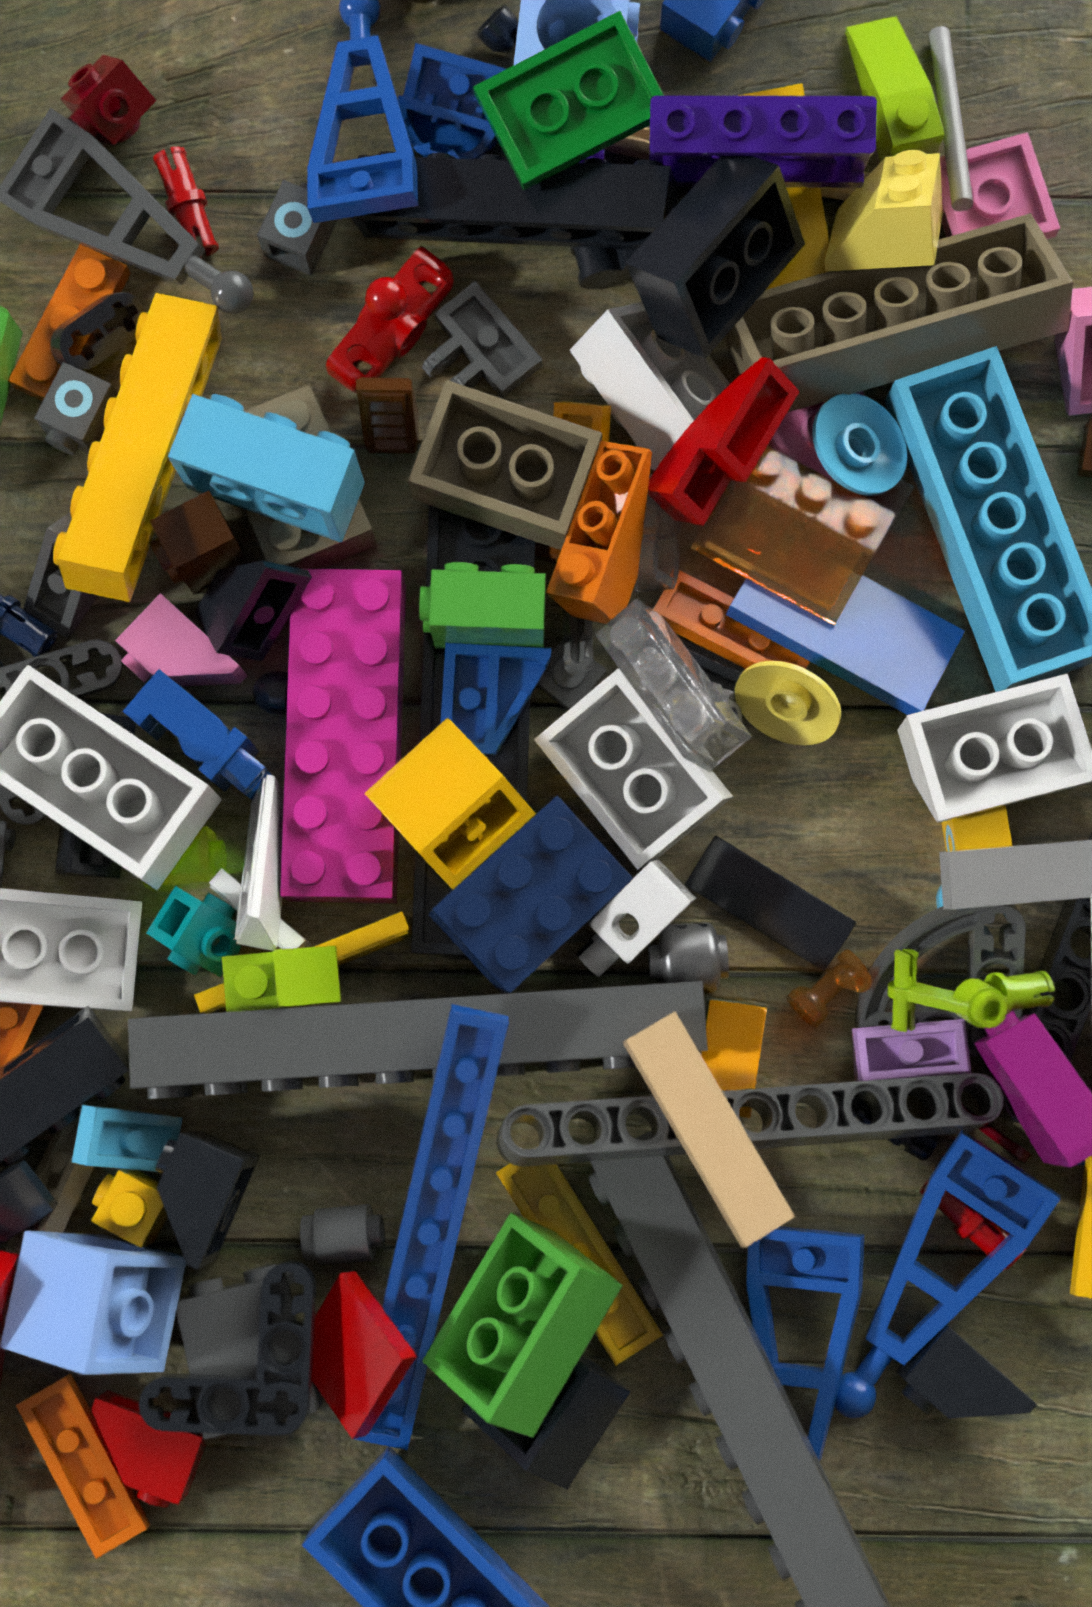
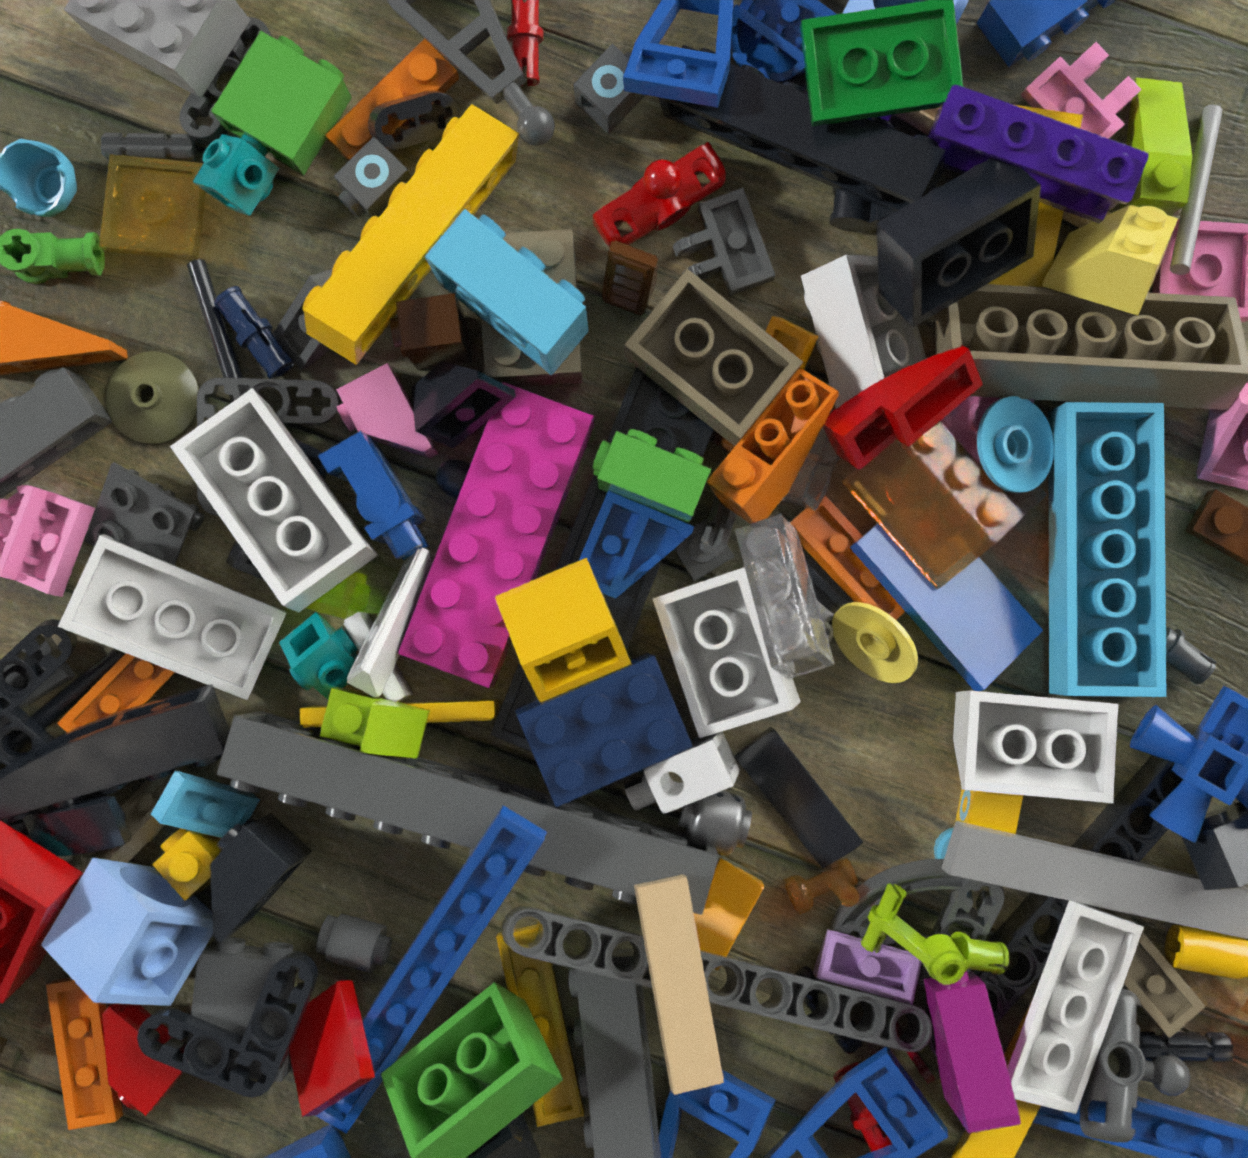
camera: 20 degrees right, 5 degrees up
none -> bright pink plate [1021,42,1142,139]

